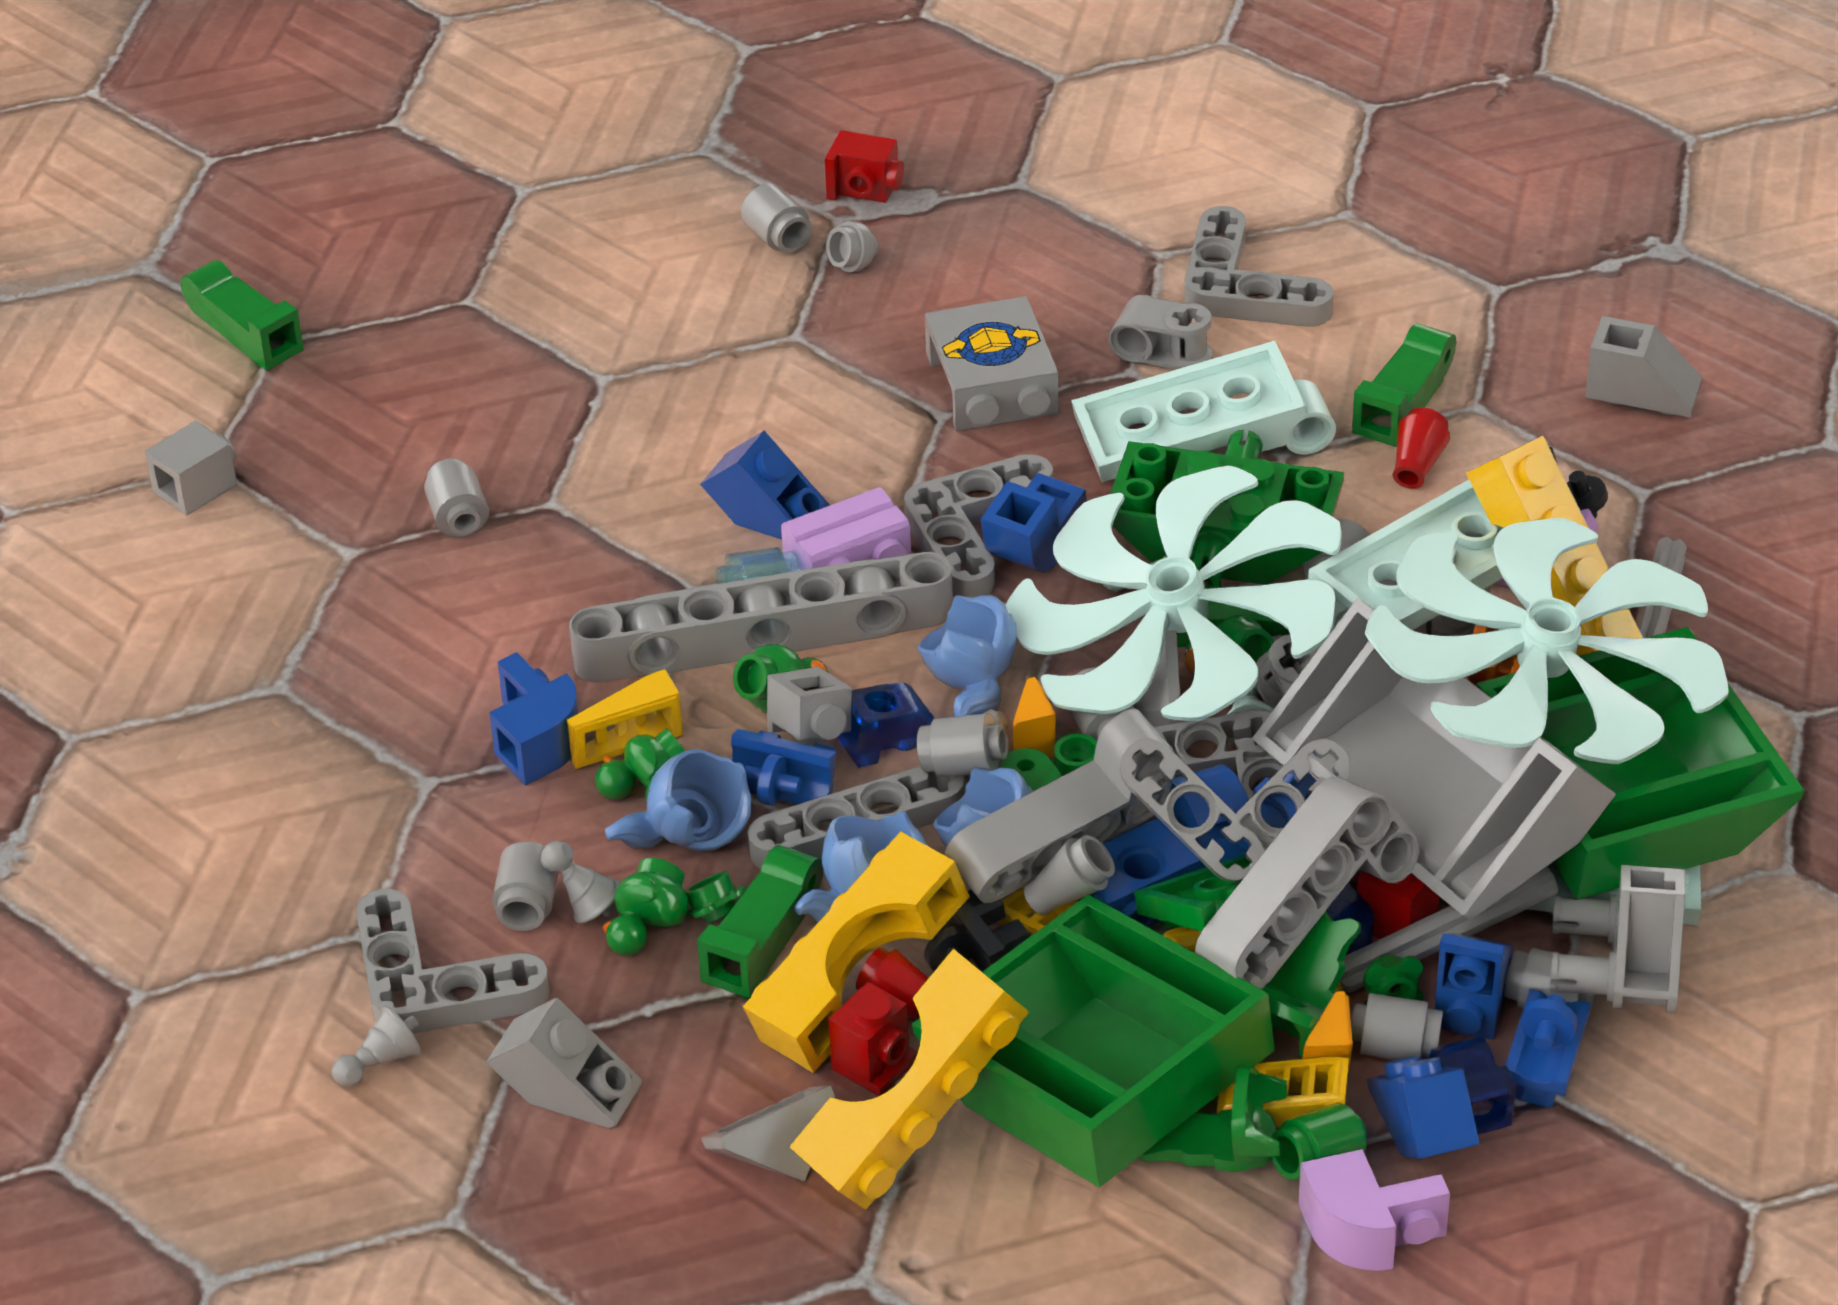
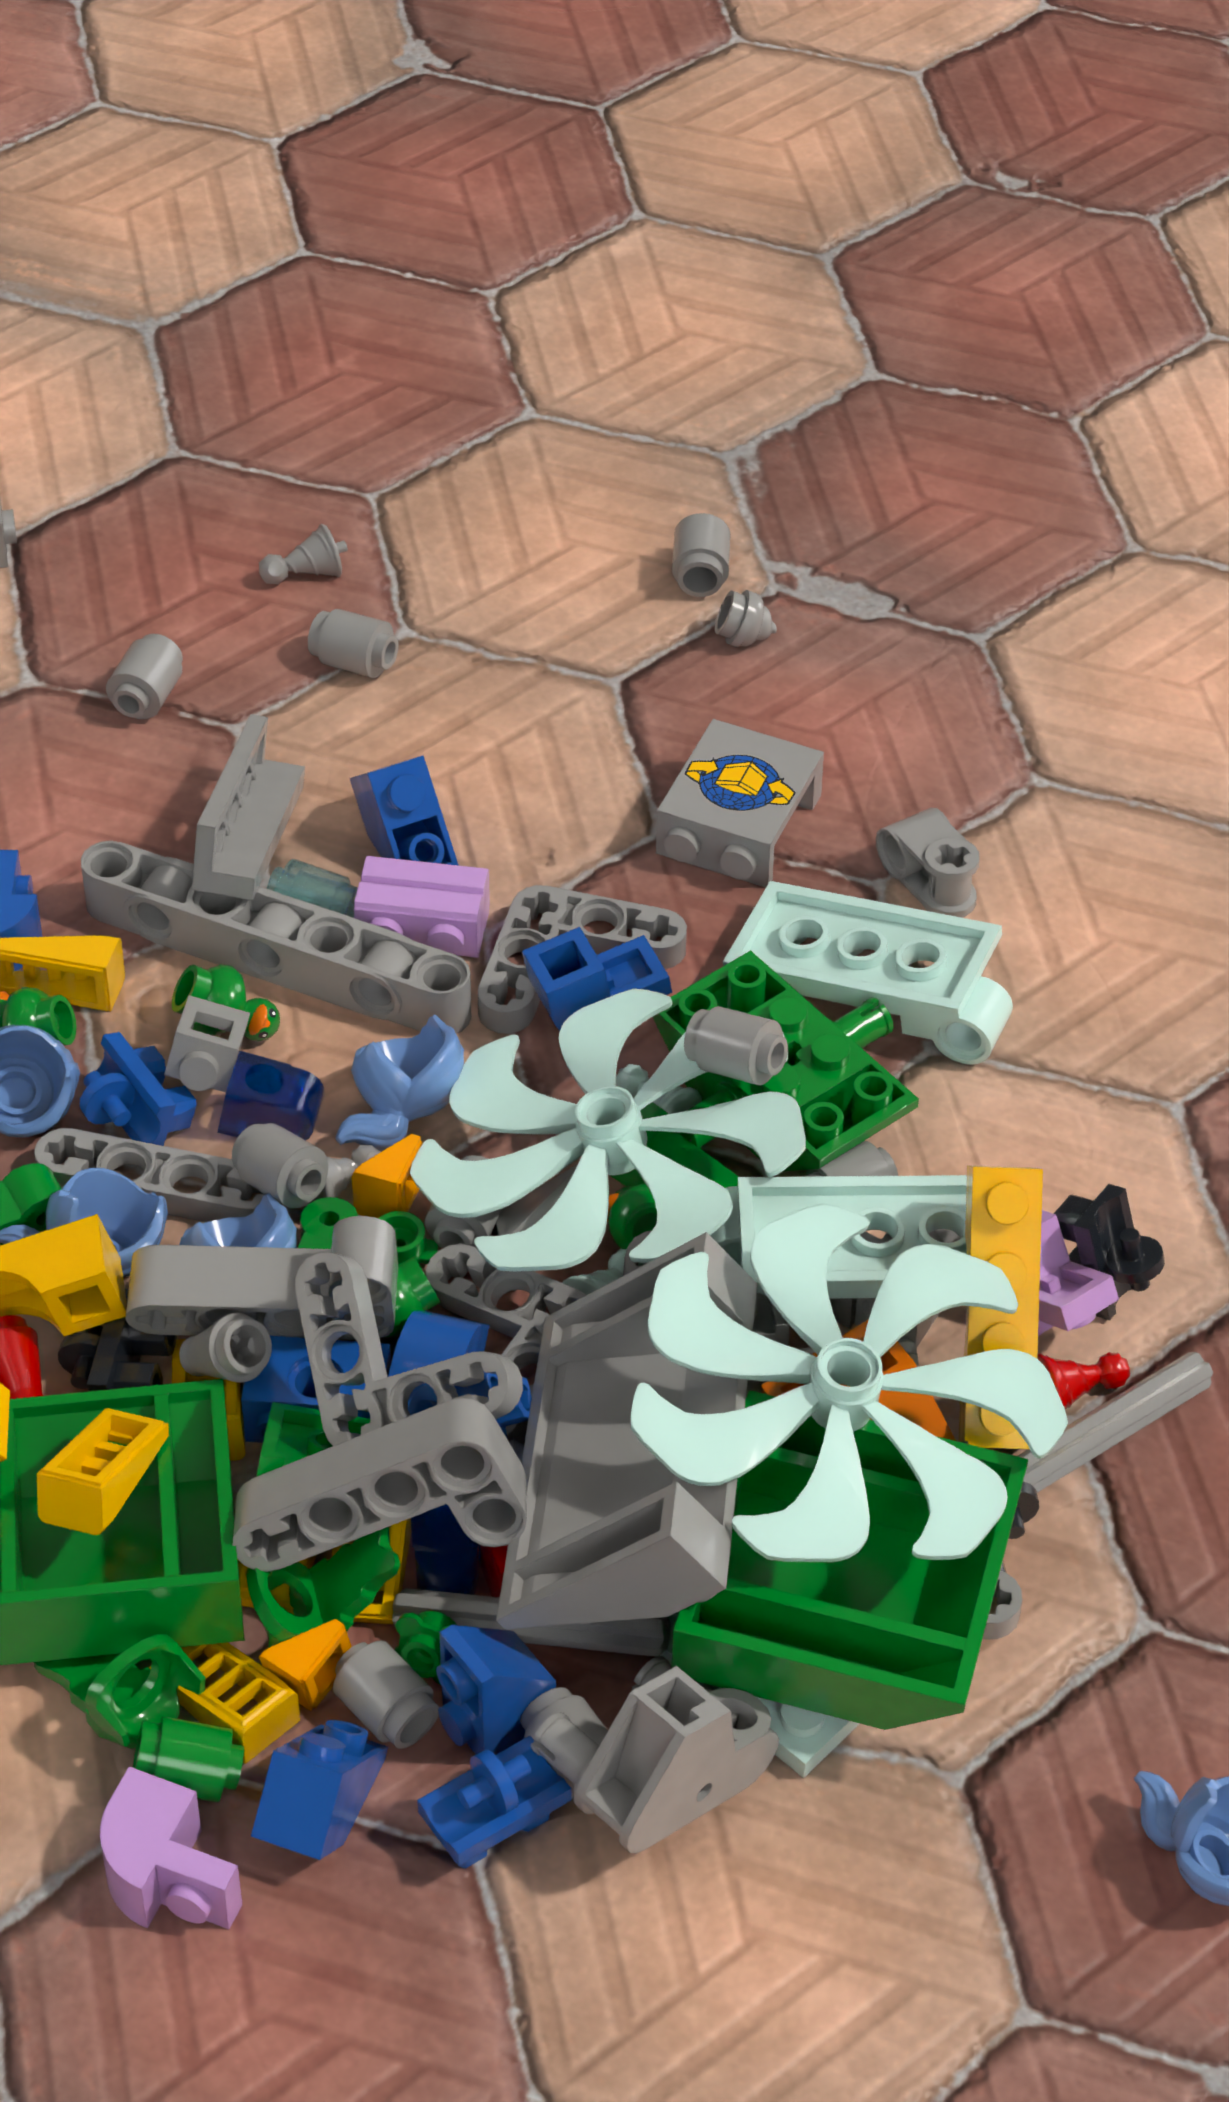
camera: 35 degrees right, 5 degrees up
green leg [180,259,304,371] -> none
red brick [824,130,904,203] -> none
light grey beam [1184,206,1333,327] -> none
green leg [1352,323,1457,447] -> none
red cone [1392,407,1450,489] -> none
clear blue leg [1429,1036,1516,1135] -> none
none -> yellow slope [37,1408,169,1535]
none -> light grey fence [192,714,305,901]
none -> light grey piece [259,524,348,585]
none -> light grey brick [308,609,398,678]
none -> light grey brick [684,1006,788,1085]

